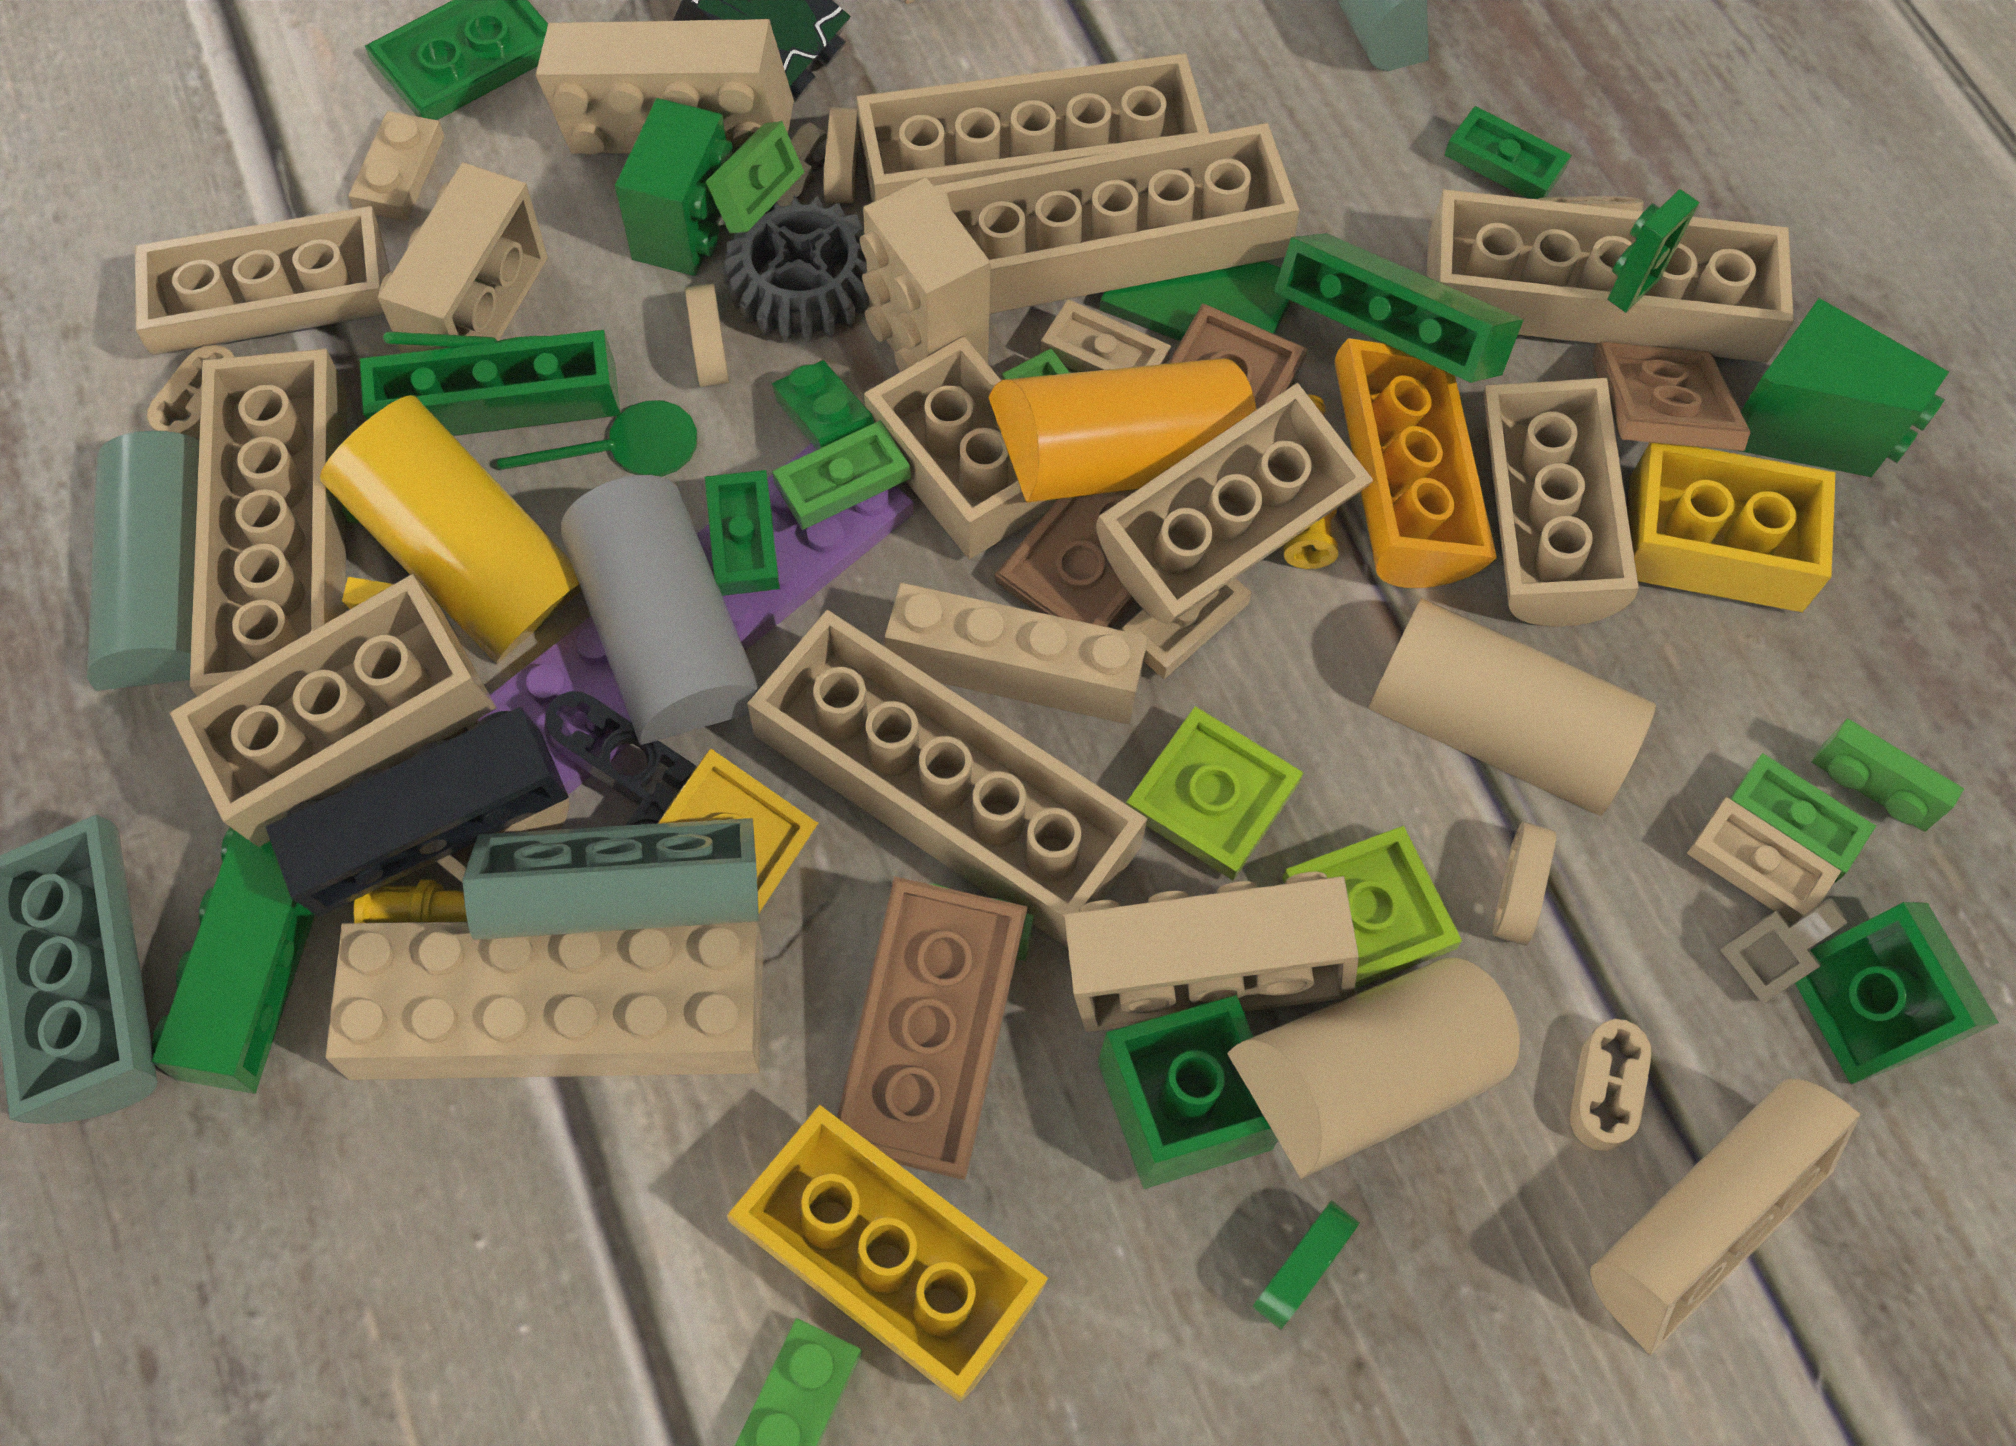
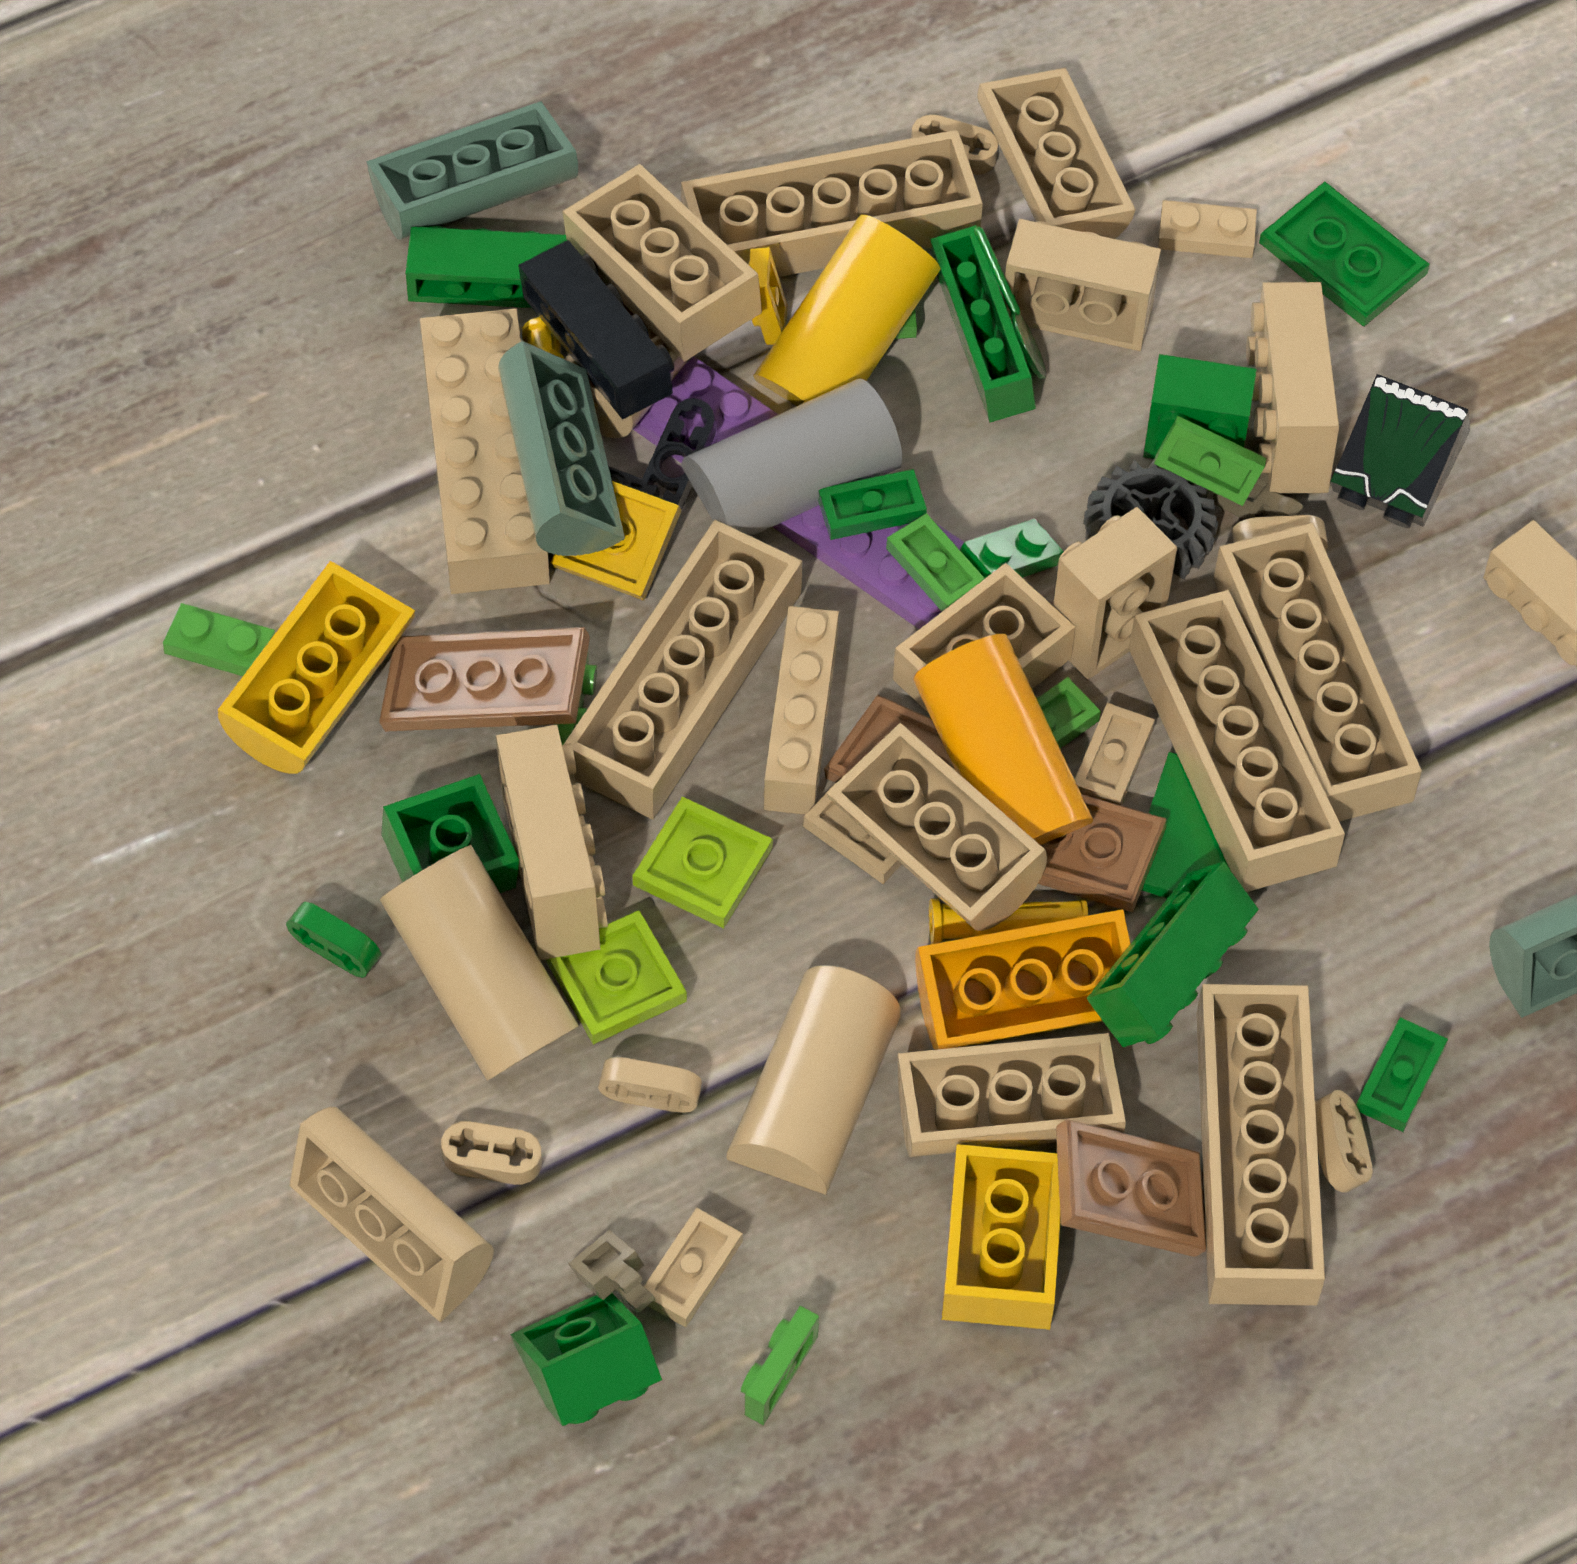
camera: 85 degrees right, 5 degrees down
sand green brick [87,431,199,691] -> none
green piece [496,400,697,477] -> none
tan beam [685,284,729,387] -> none
green plate [1607,189,1700,313] -> none
bright green plate [1729,753,1876,883] -> none
green slope [1736,298,1949,477] -> none

